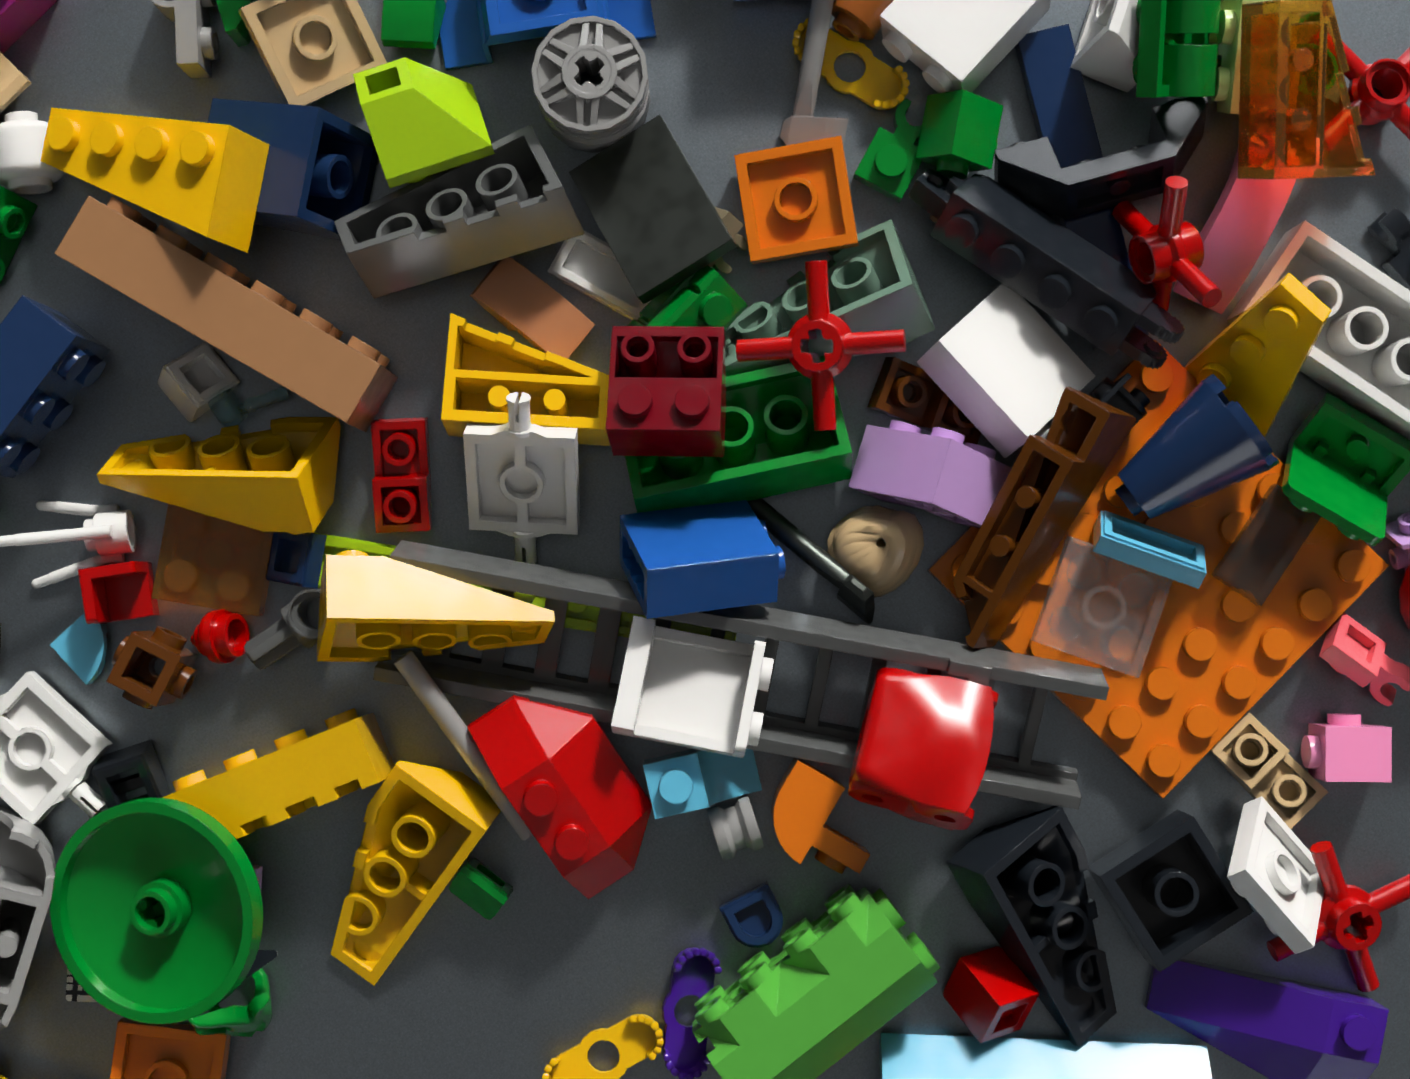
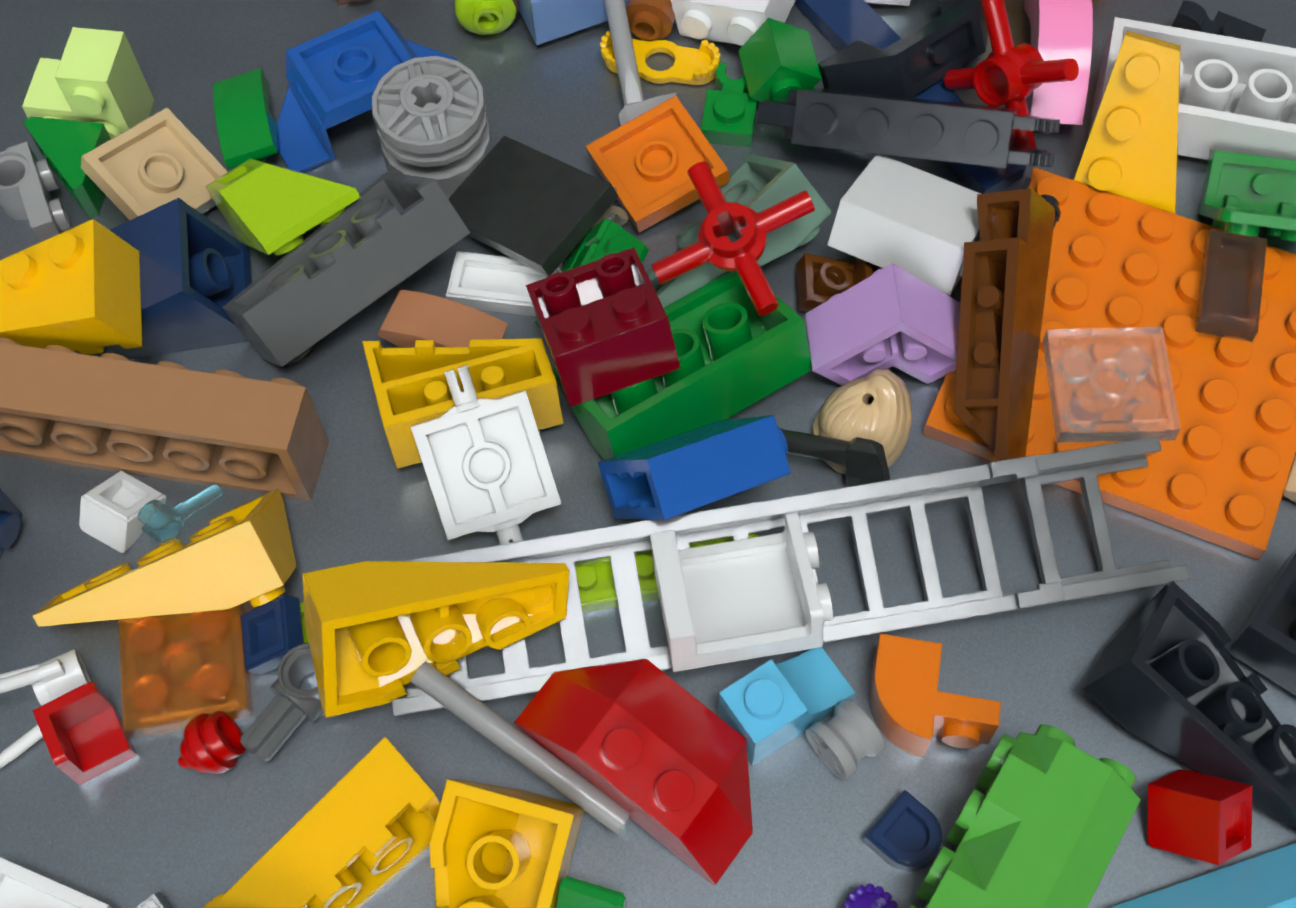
camera: 15 degrees left, 25 degrees down
medium azure tile [50,613,107,685] -> none
reddish brown brick [106,626,198,709] -> none
red slope [371,417,432,533] -> none
red piece [848,667,999,830] -> none
medium azure tile [1093,510,1207,589] -> none
dark blue cone [1115,374,1279,519] -> none

